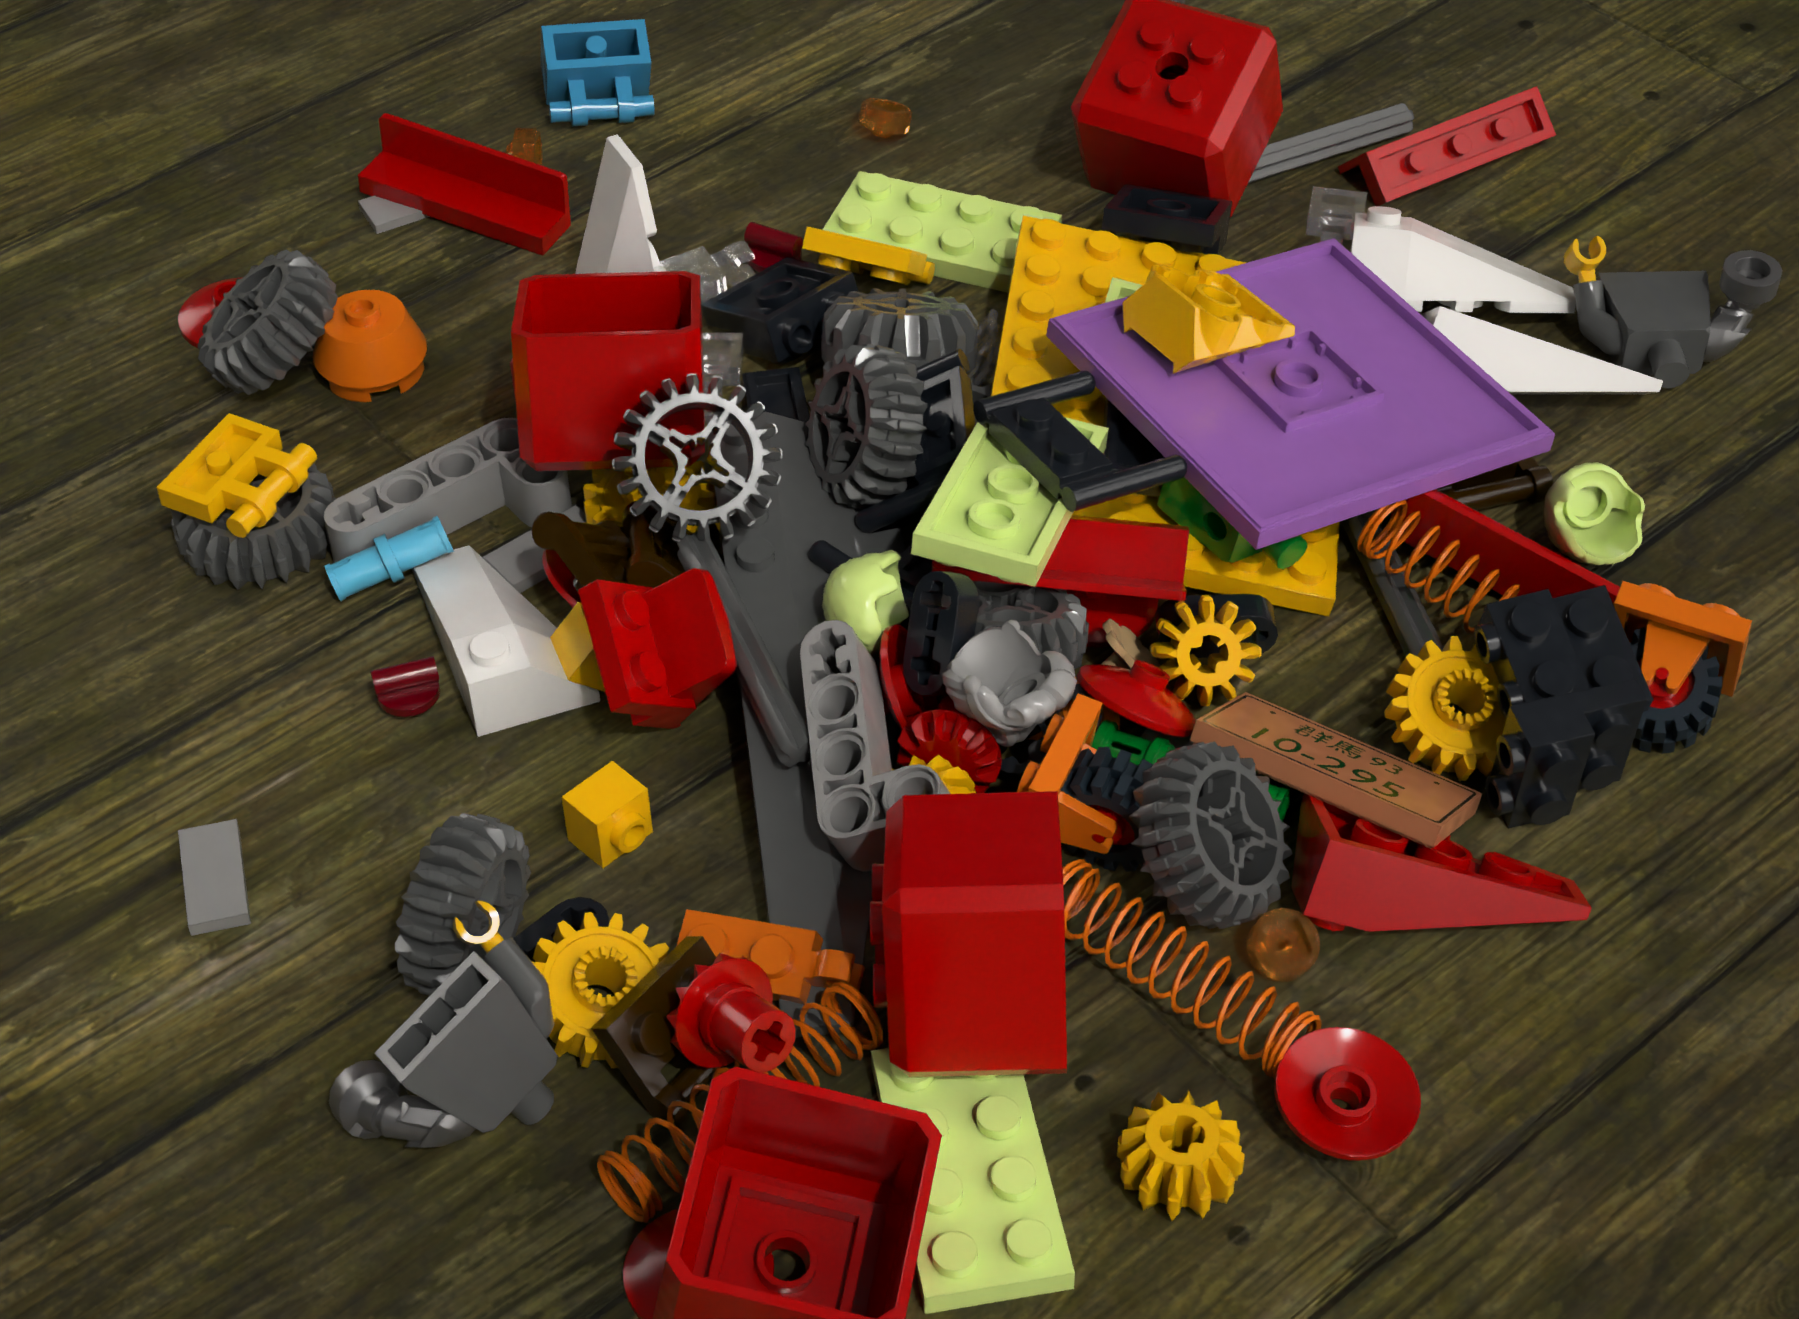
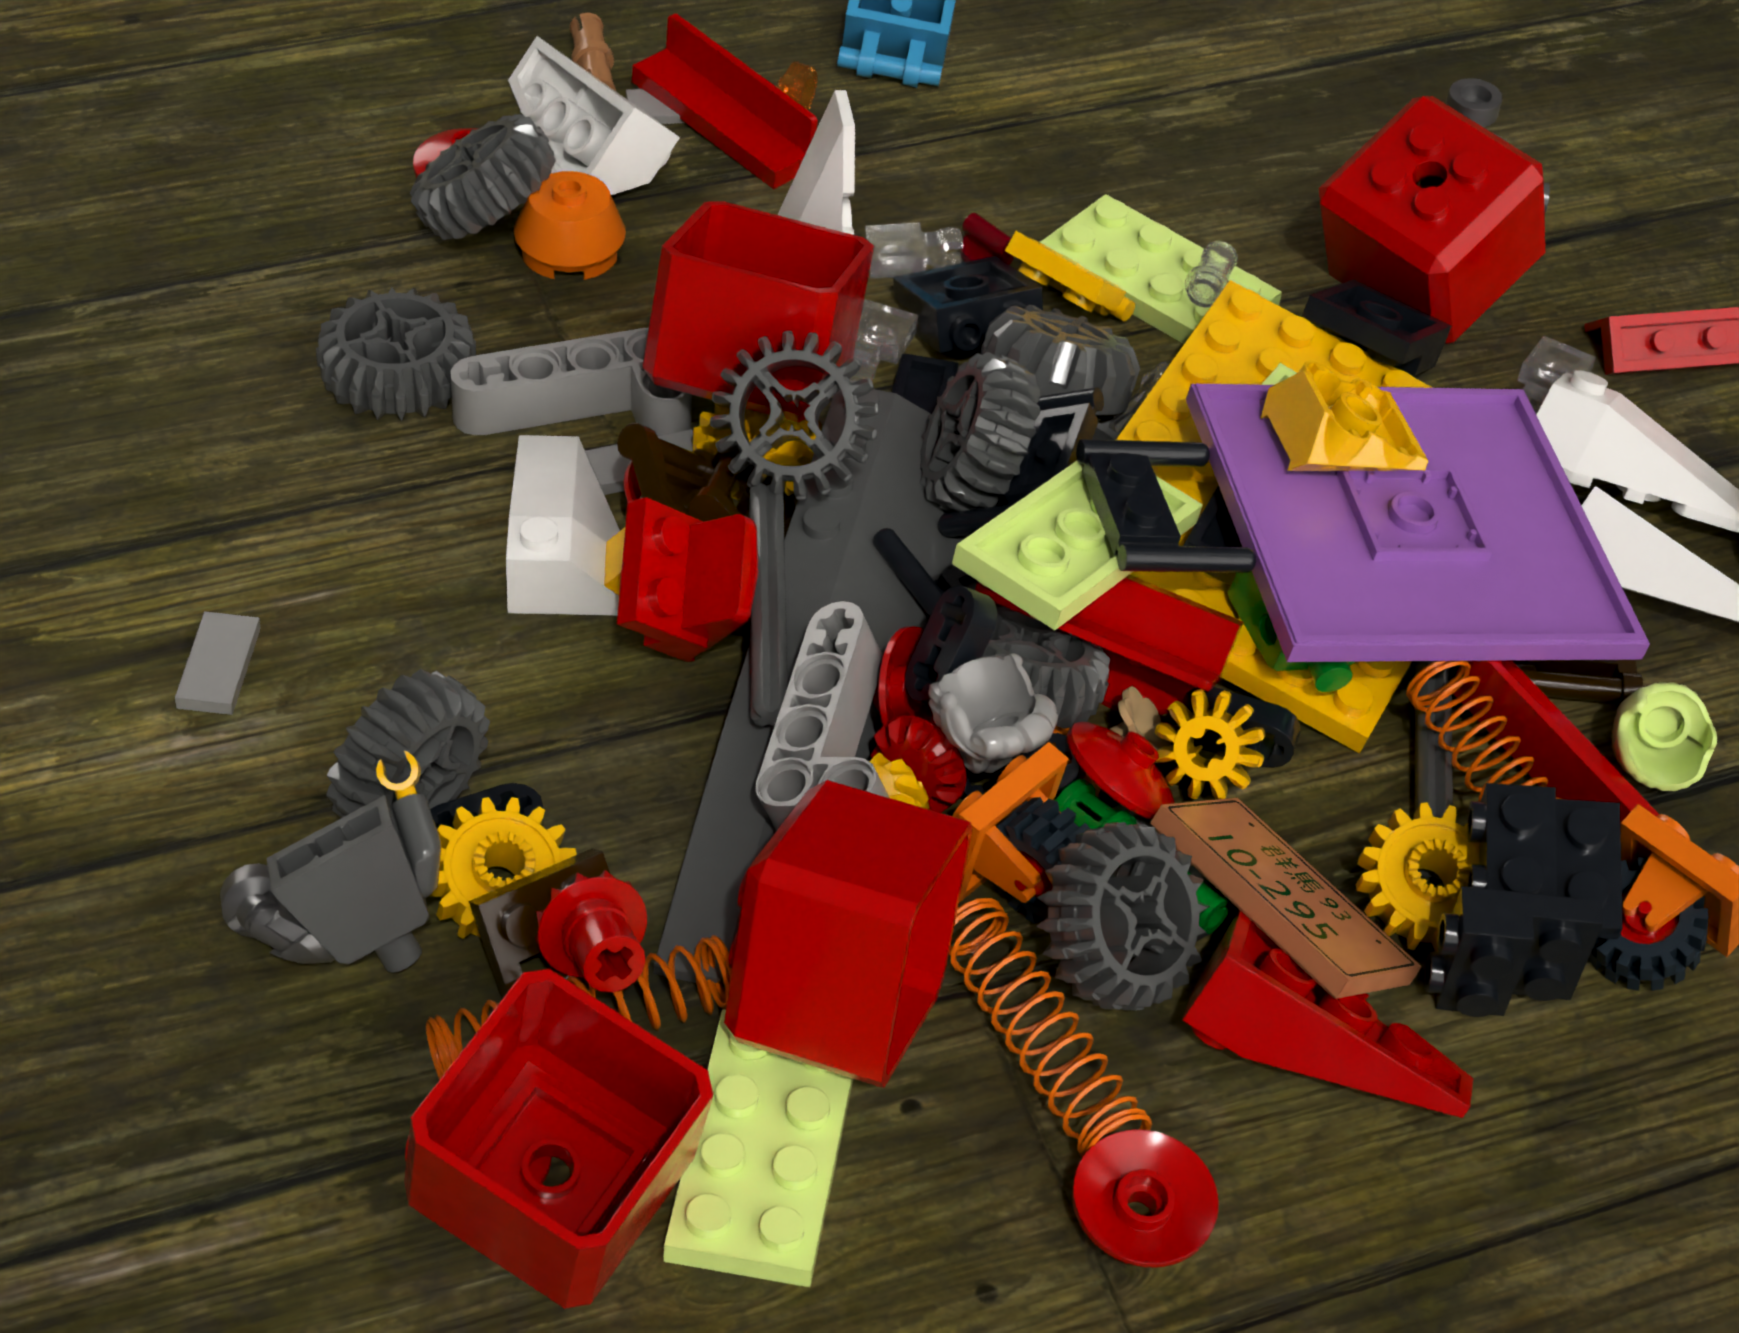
camera: 15 degrees right, 0 degrees up
yellow plate [156,413,317,538] -> none
medium azure pin [324,516,454,602] -> none
dark red plate [370,656,440,717] -> none
yellow plate [561,761,653,869] -> none
orange plate [676,909,865,1004] -> none
yellowish green hair [822,550,909,659] -> none
clear orange tile [858,98,912,138] -> none
yellow gear [1117,1090,1245,1221] -> none
clear orange tile [1246,908,1320,982] -> none
dark grey axle [1248,103,1415,184] -> none
none -> white wedge [508,36,680,195]
none -> medium nougat pin [570,13,616,91]
none -> clear pin [1185,241,1238,308]

